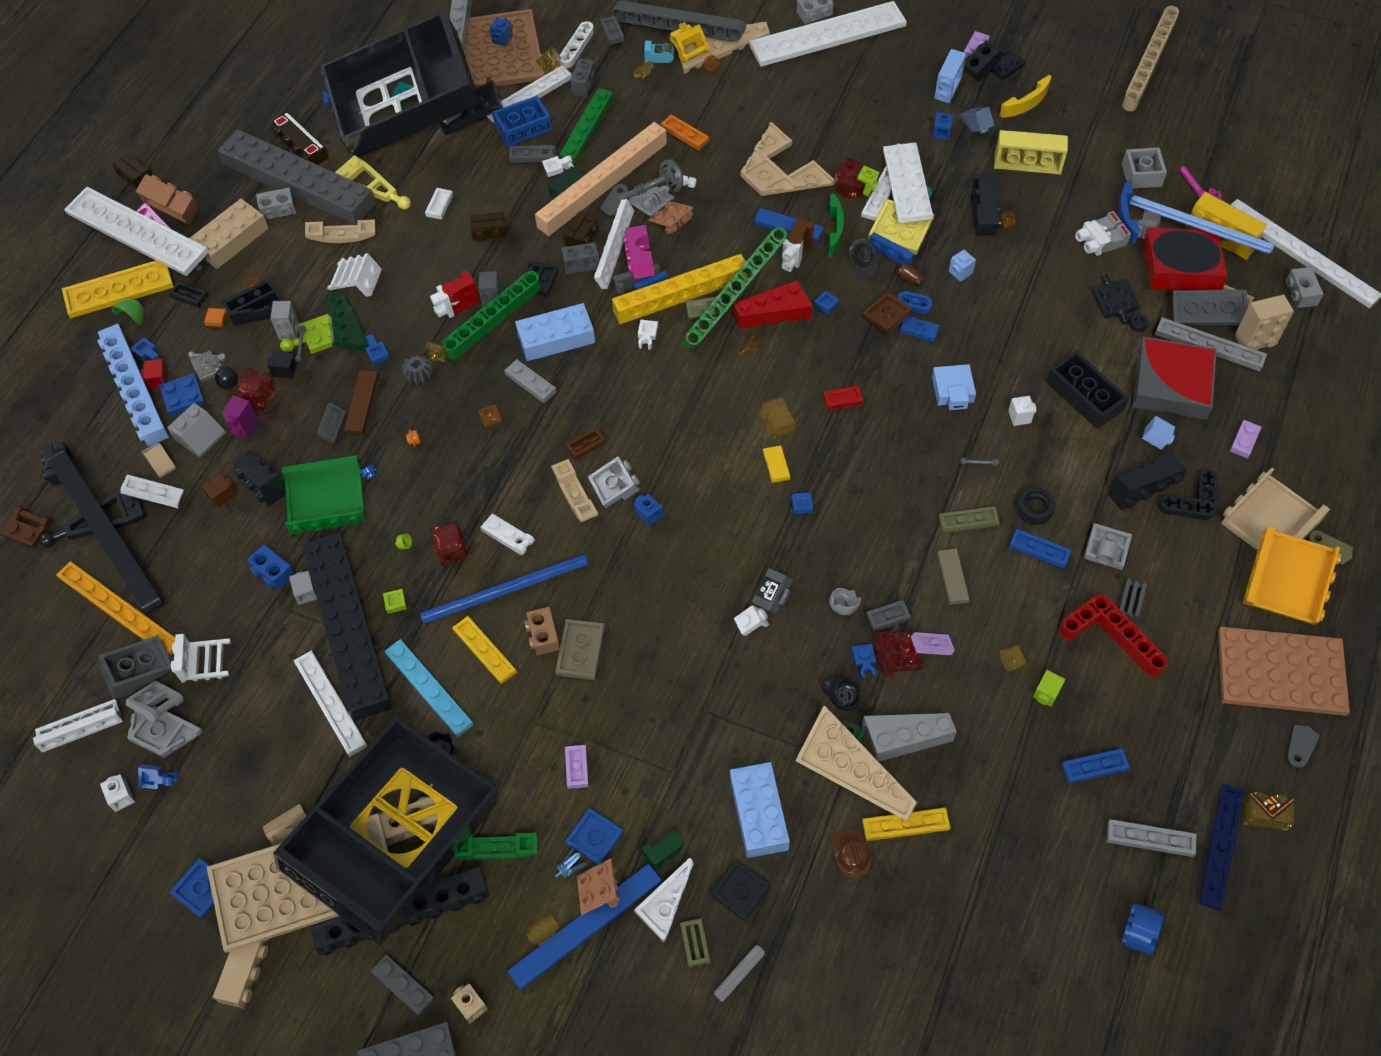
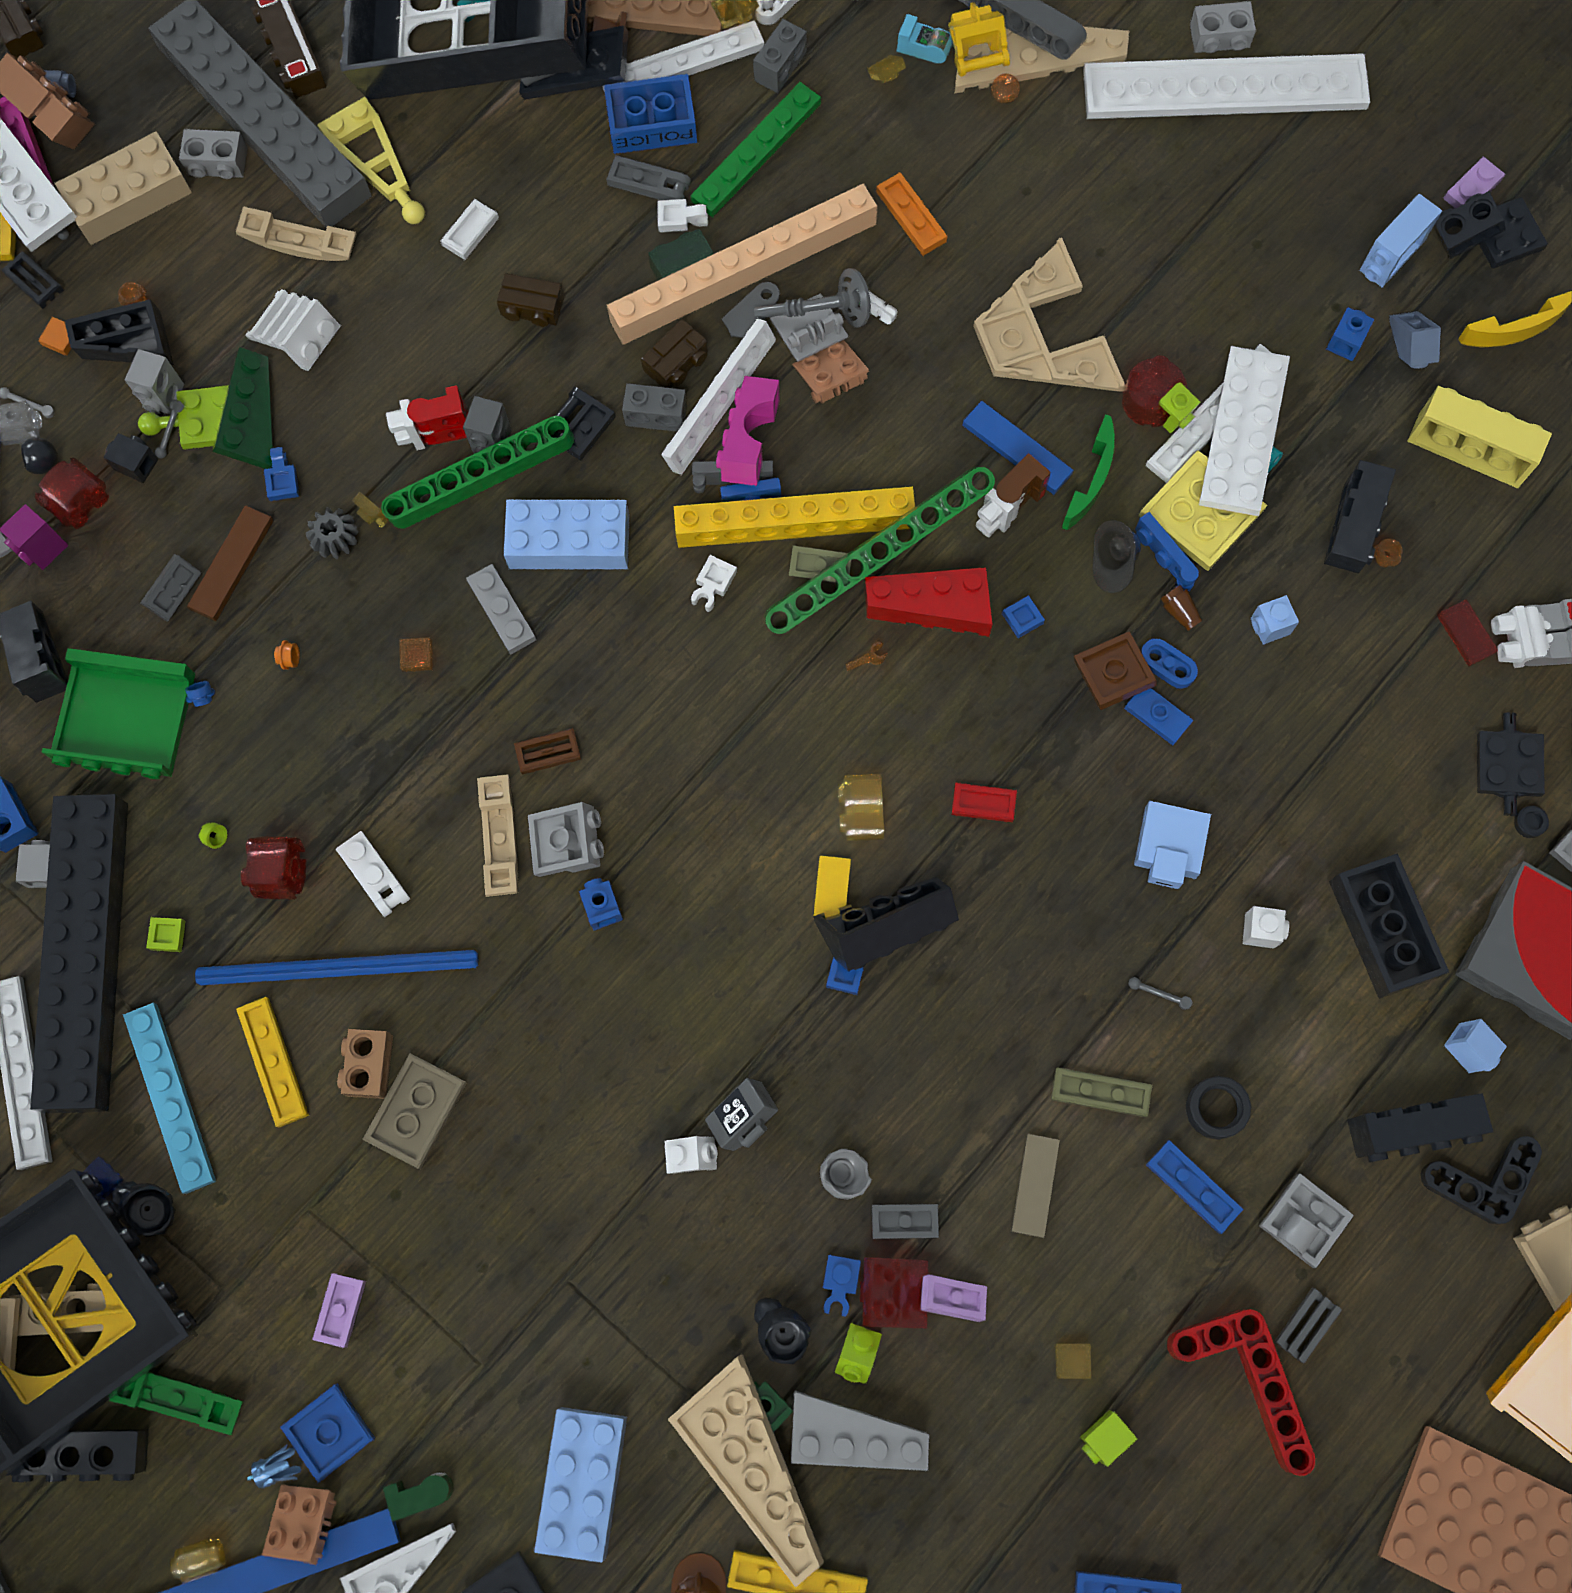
camera: 20 degrees right, 15 degrees up
none -> black wedge [813,877,959,971]
none -> lime bracket [835,1323,882,1383]
none -> clear red tile [1437,599,1498,666]

